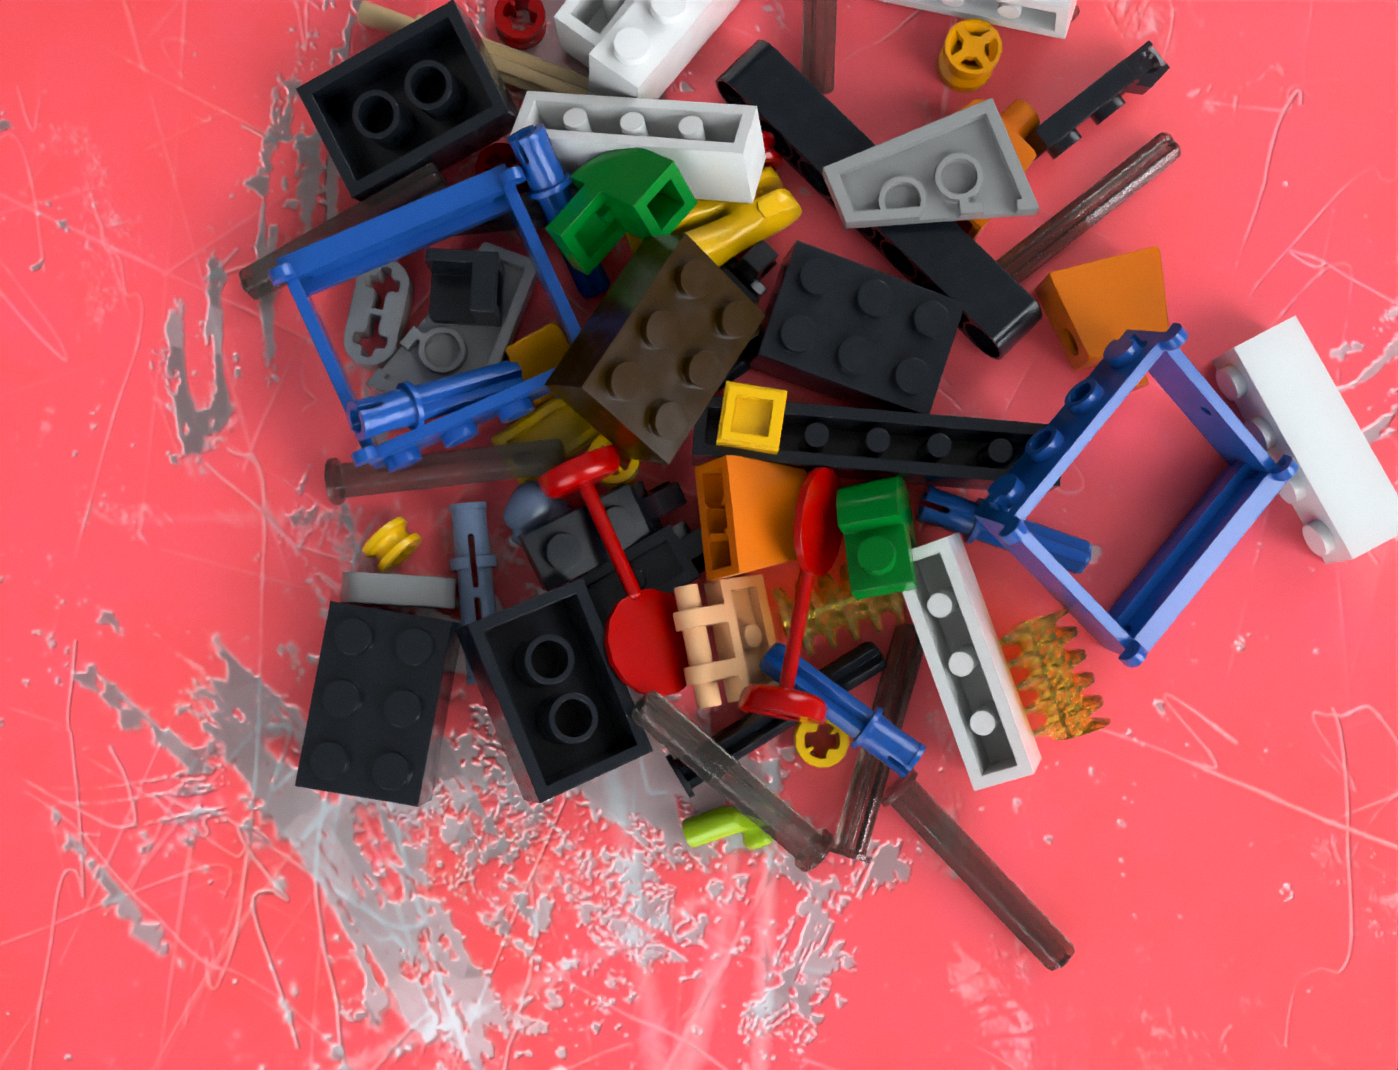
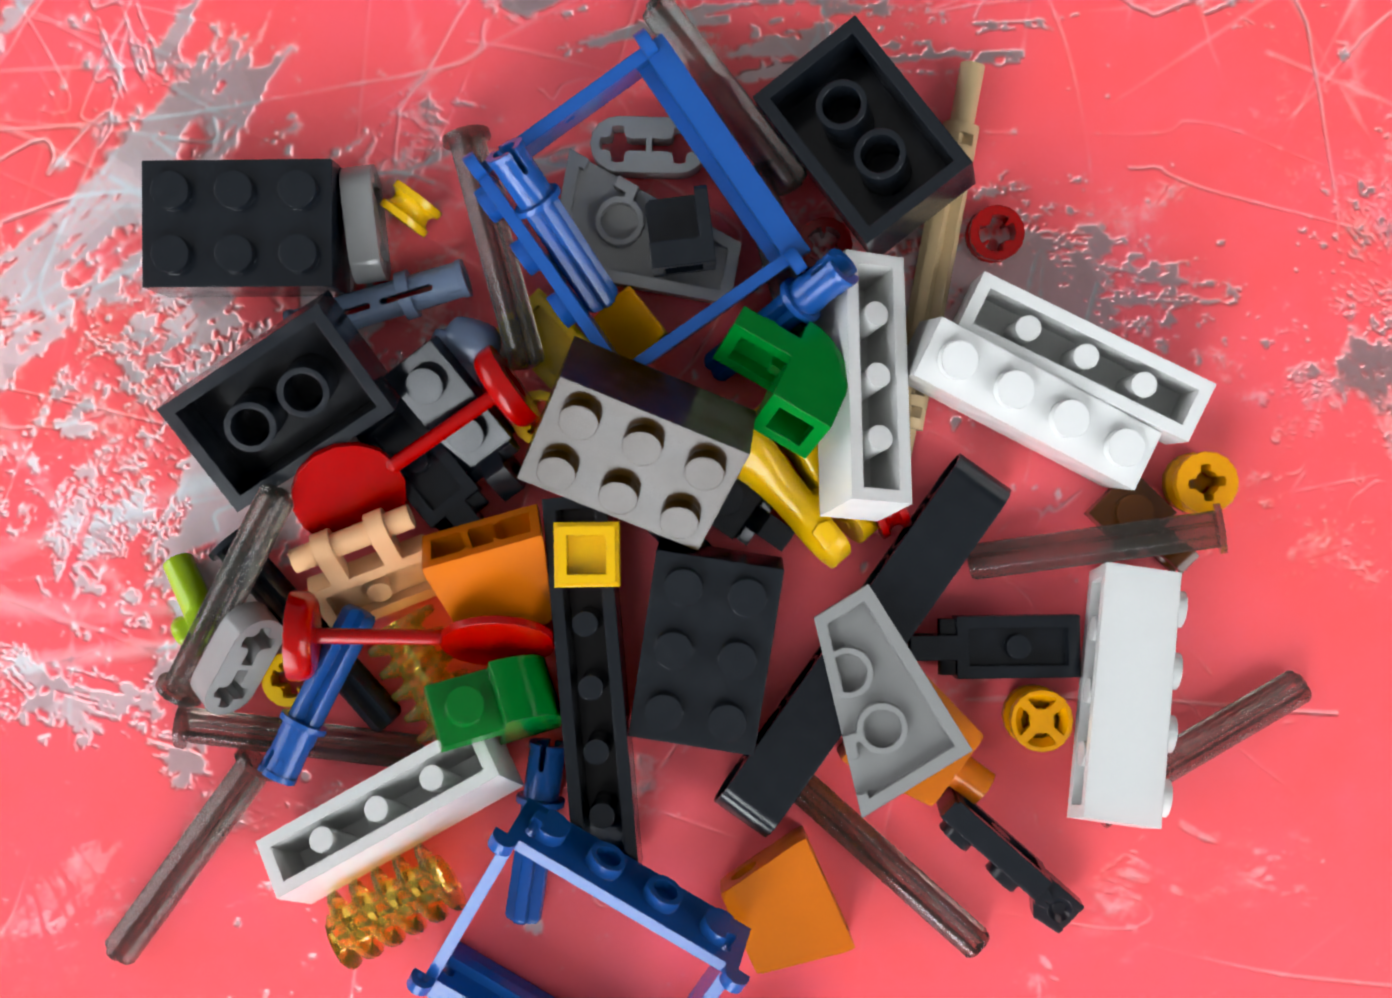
camera: 85 degrees right, 5 degrees up
none -> light grey beam [191,601,283,715]
none -> black hinge [907,614,1081,679]

